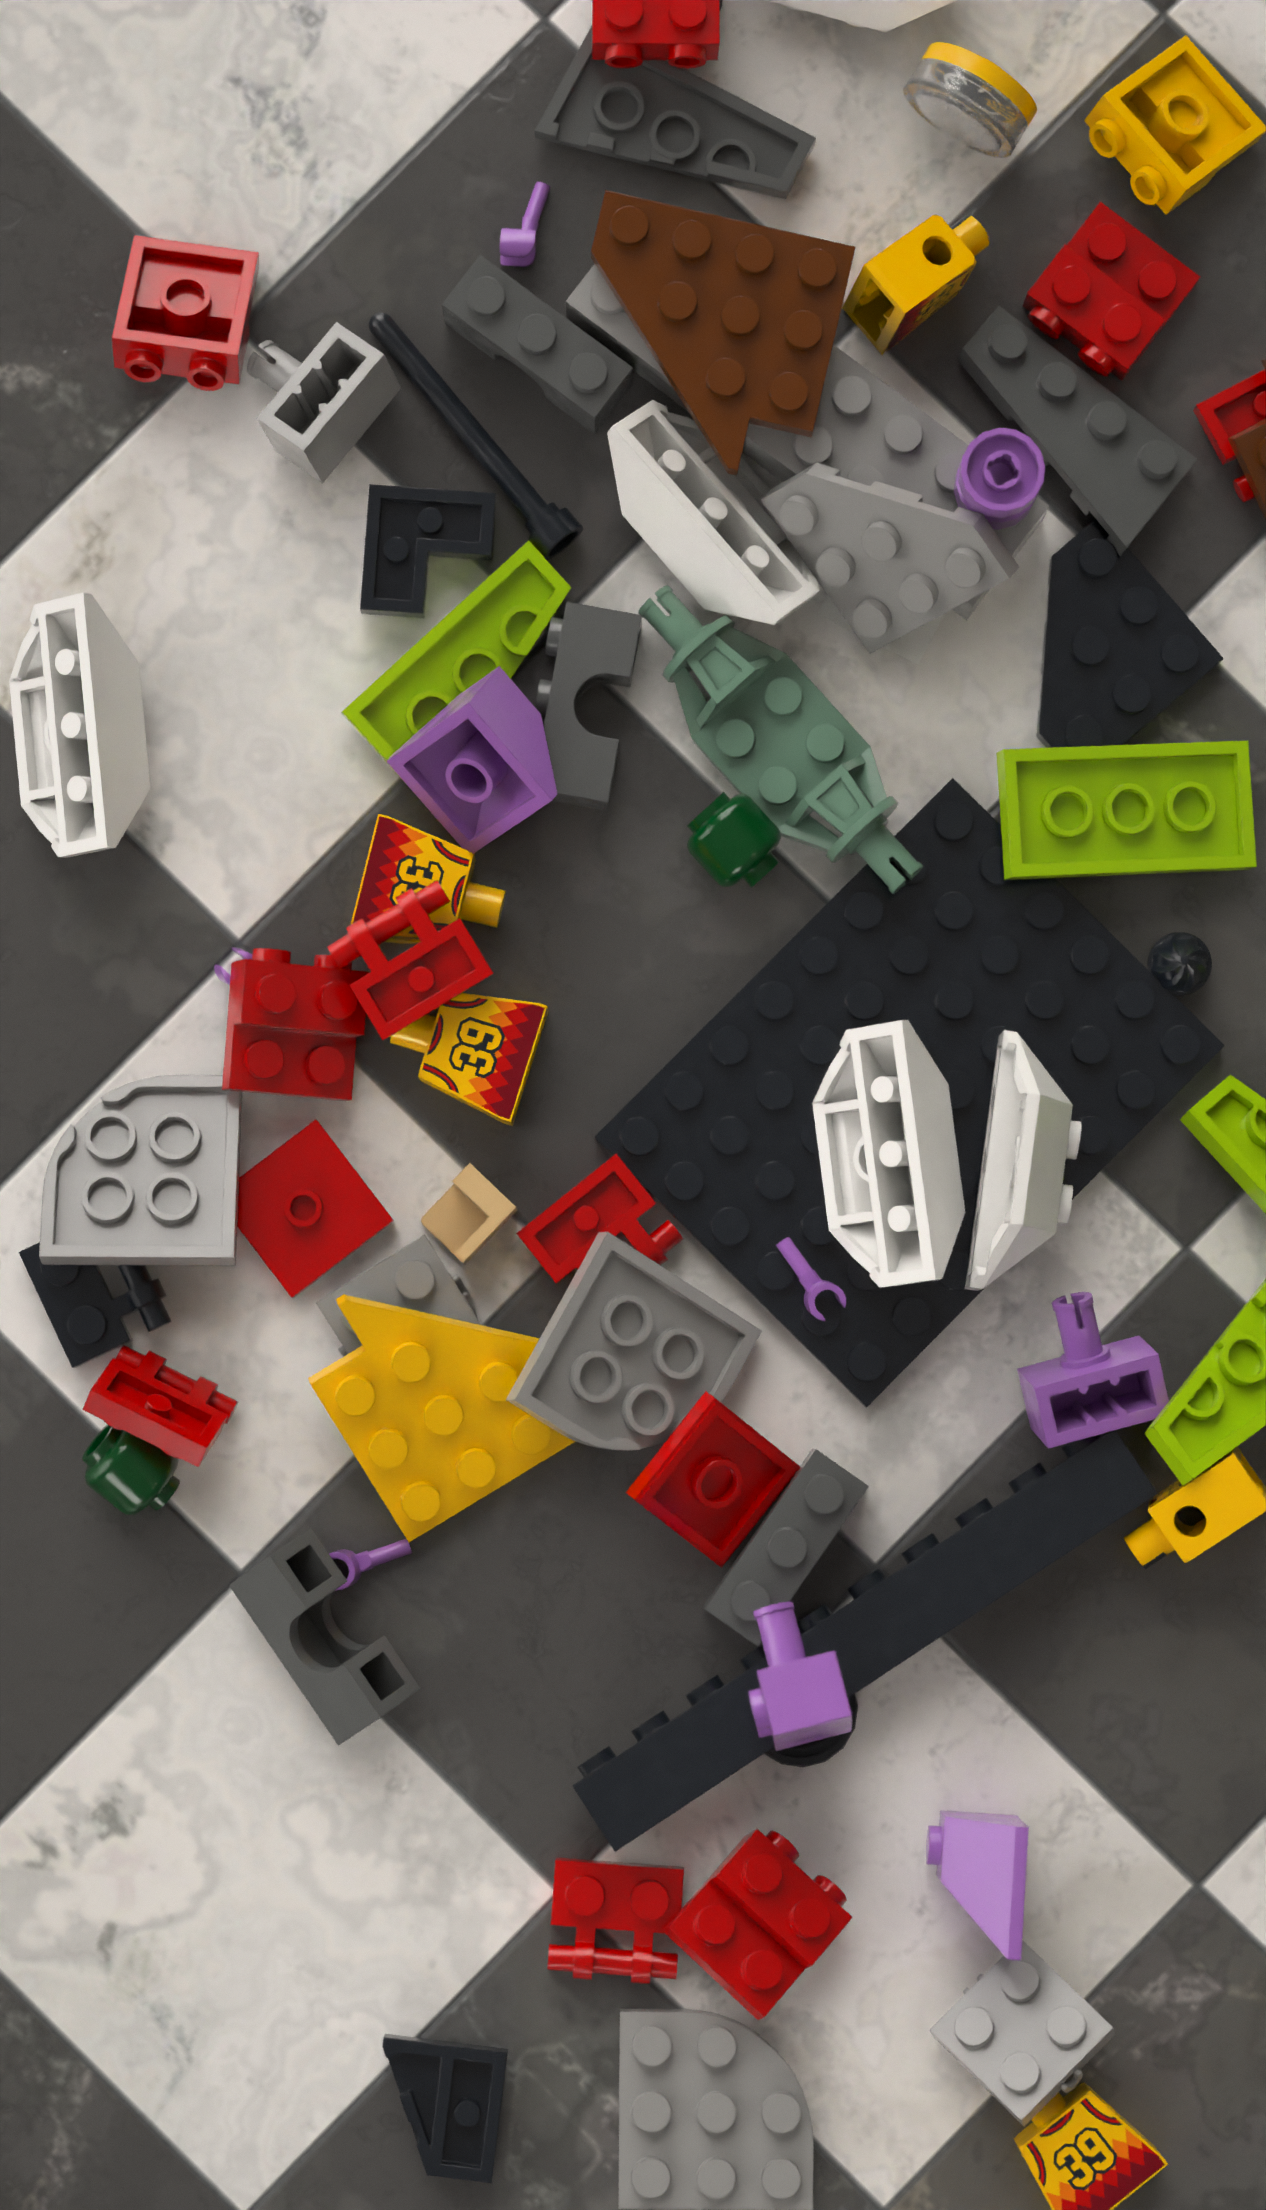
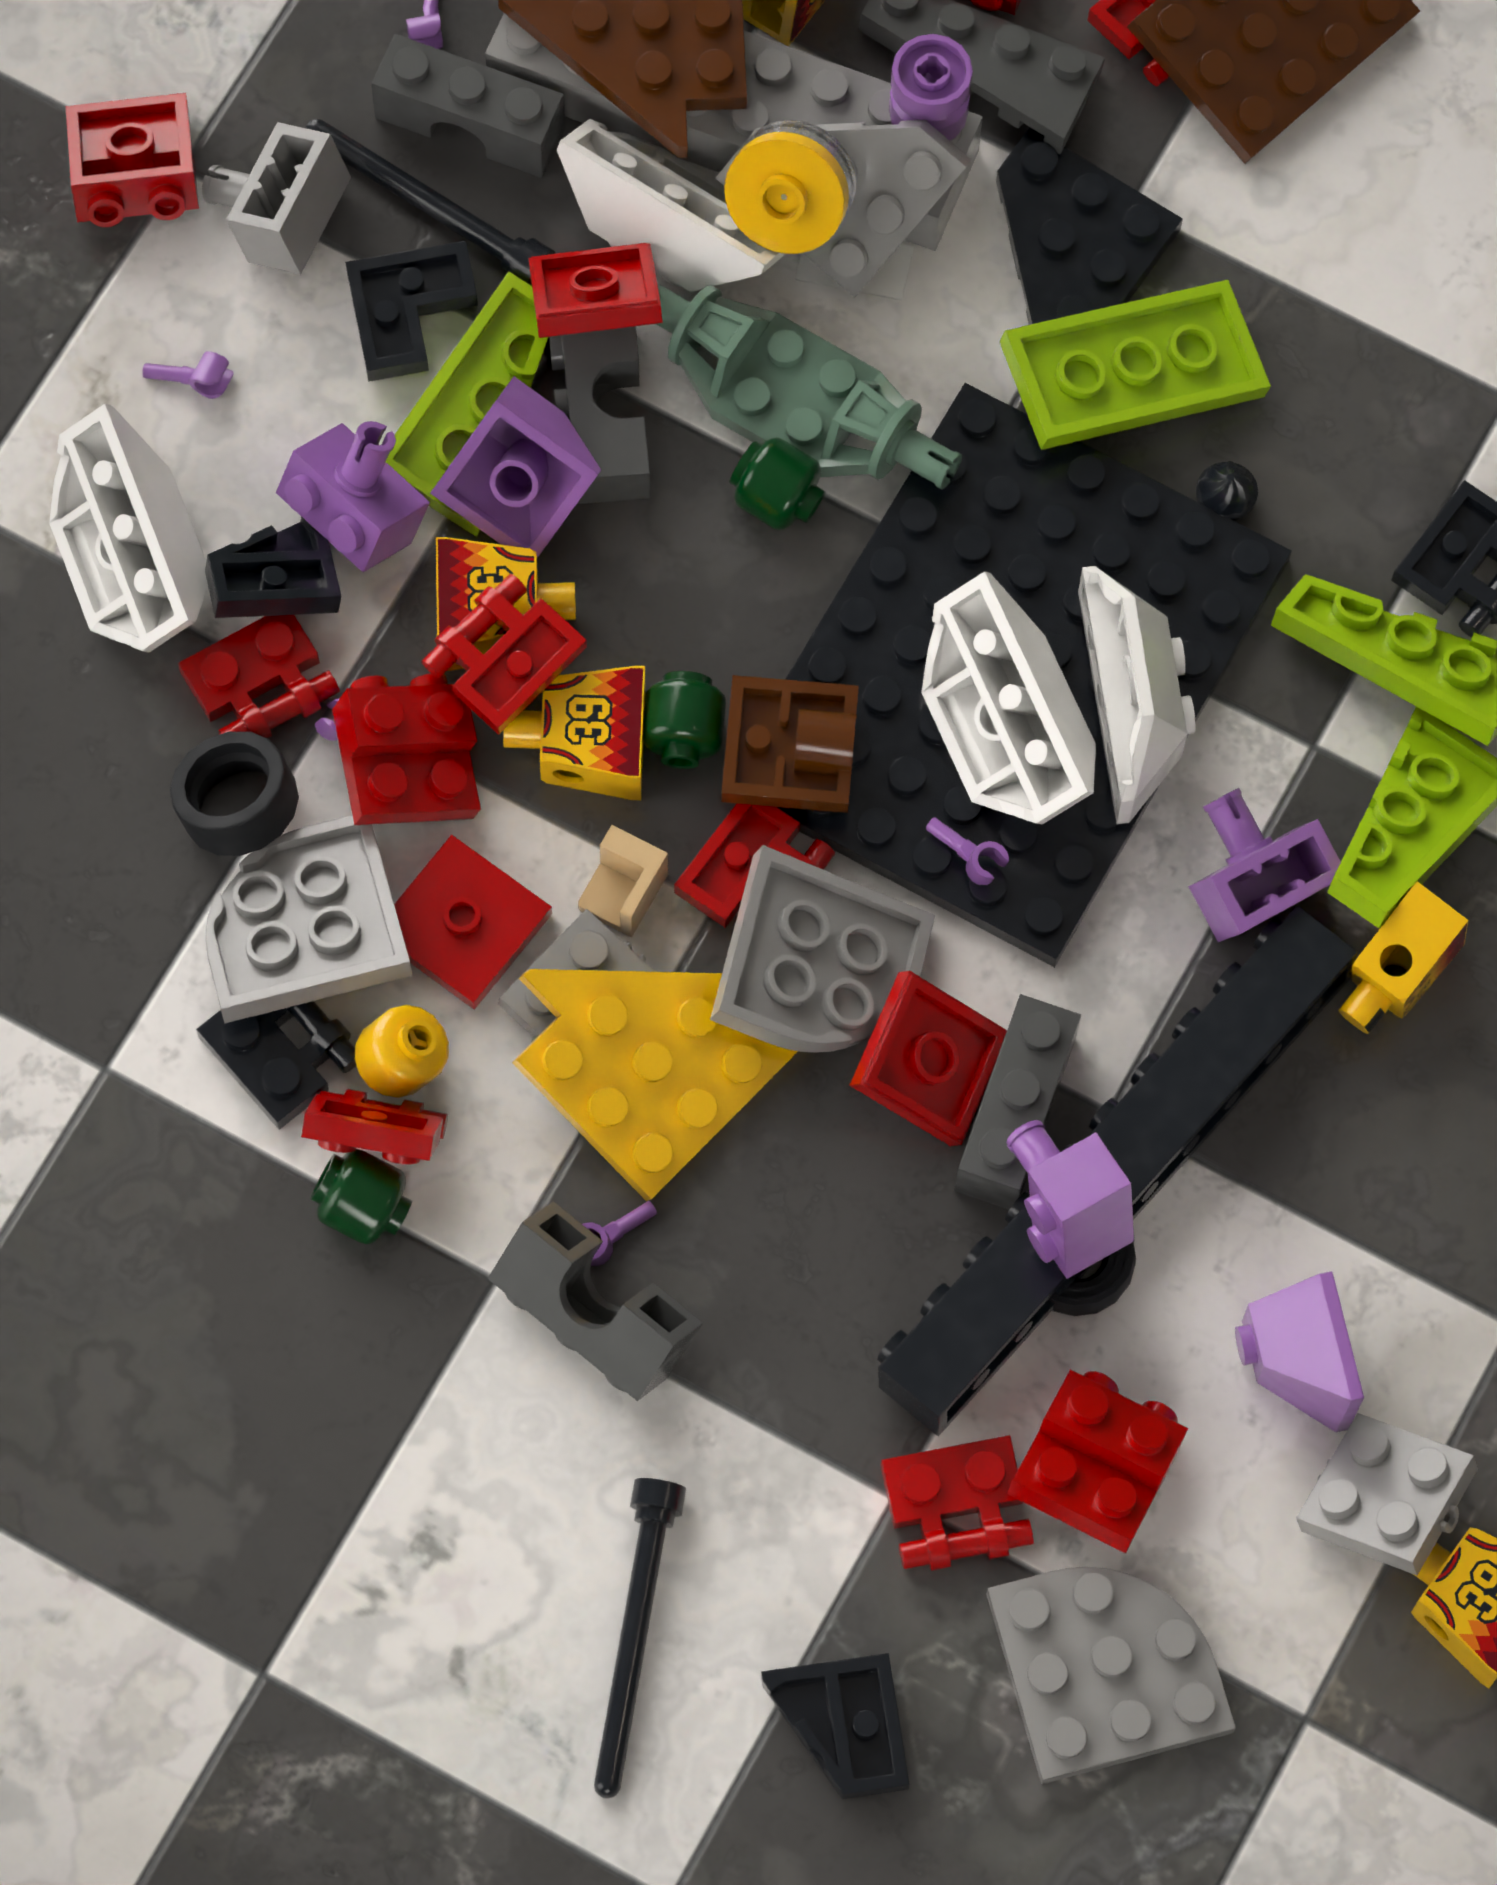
camera: 15 degrees left, 15 degrees down
none -> medium lavender hand [143,351,234,399]
none -> black tyre [170,732,299,856]
none -> red plate [178,615,340,739]
none -> black wing [205,516,342,618]
none -> medium lavender brick [276,421,430,573]
none -> yellow head [354,1005,449,1098]
none -> red plate [528,243,663,338]
none -> black piece [594,1478,686,1799]
none -> dark green head [643,671,726,769]
none -> reddish brown plate [721,675,859,813]
none -> yellow piece [724,120,856,254]

